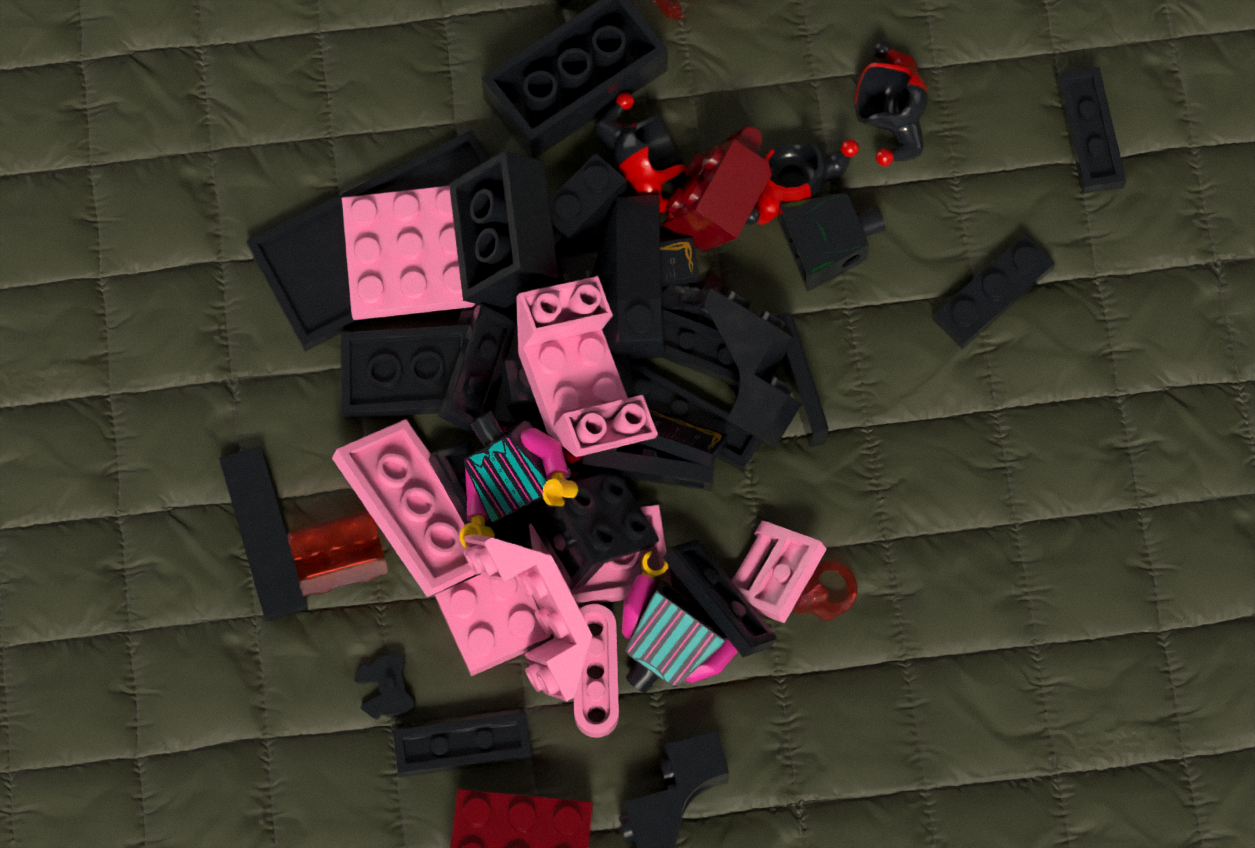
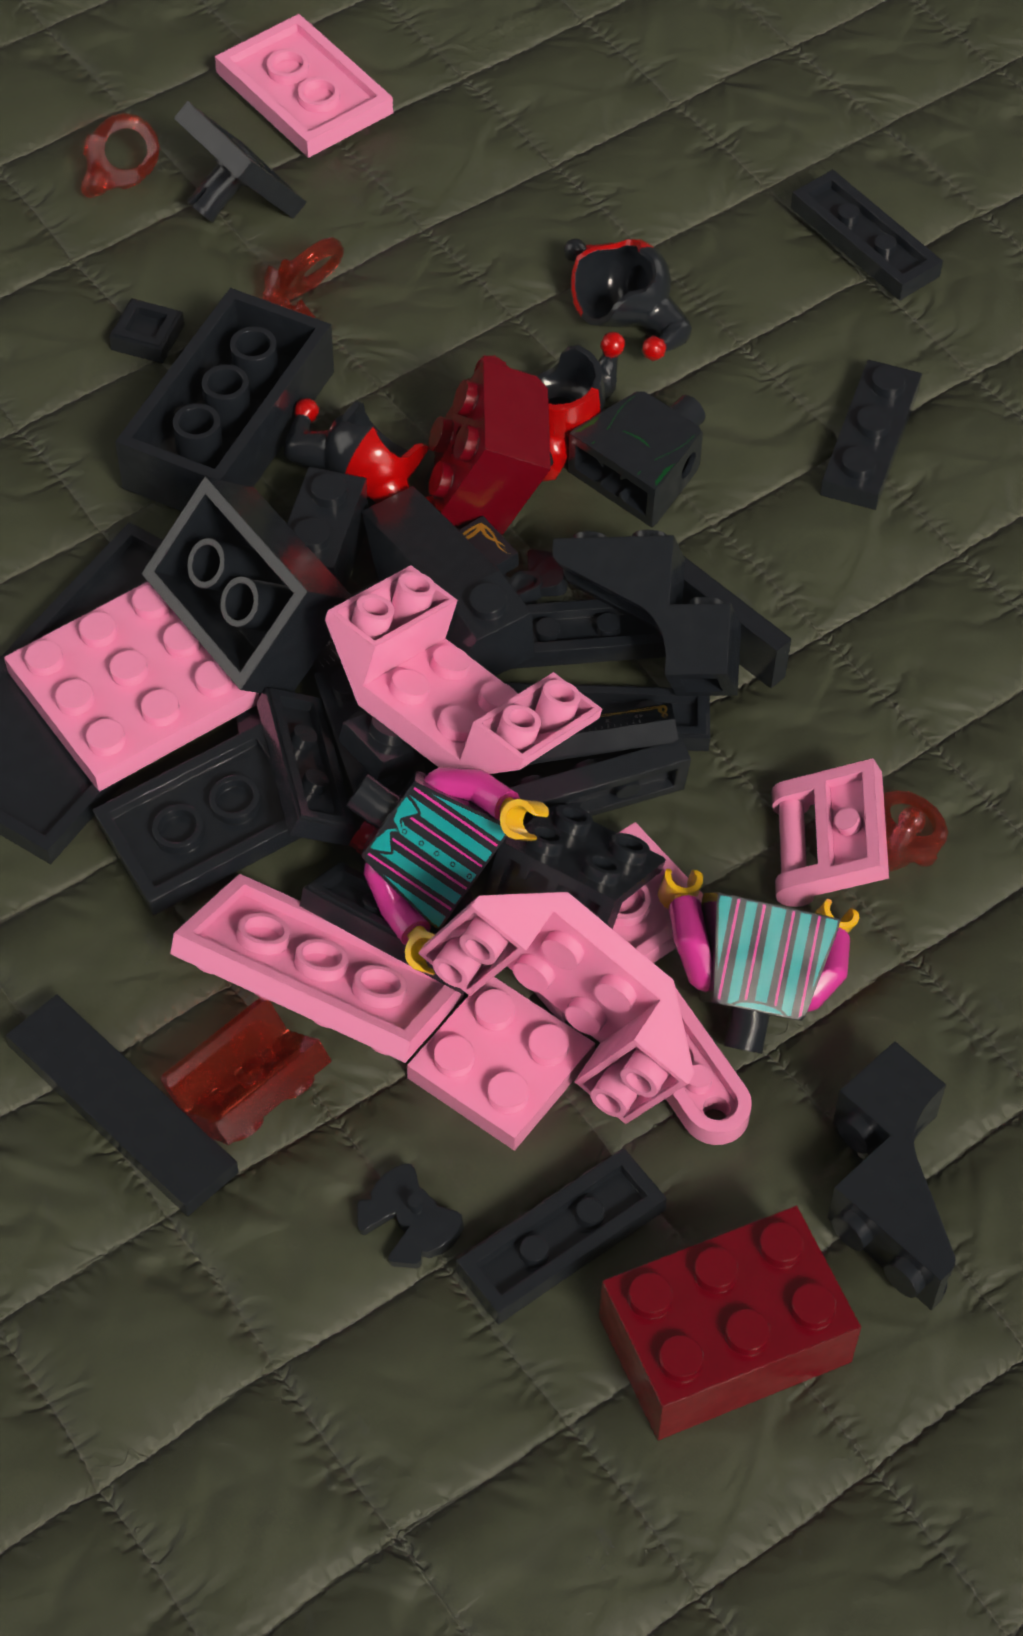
camera: 30 degrees left, 15 degrees down
black tile [663,540,777,657] -> none

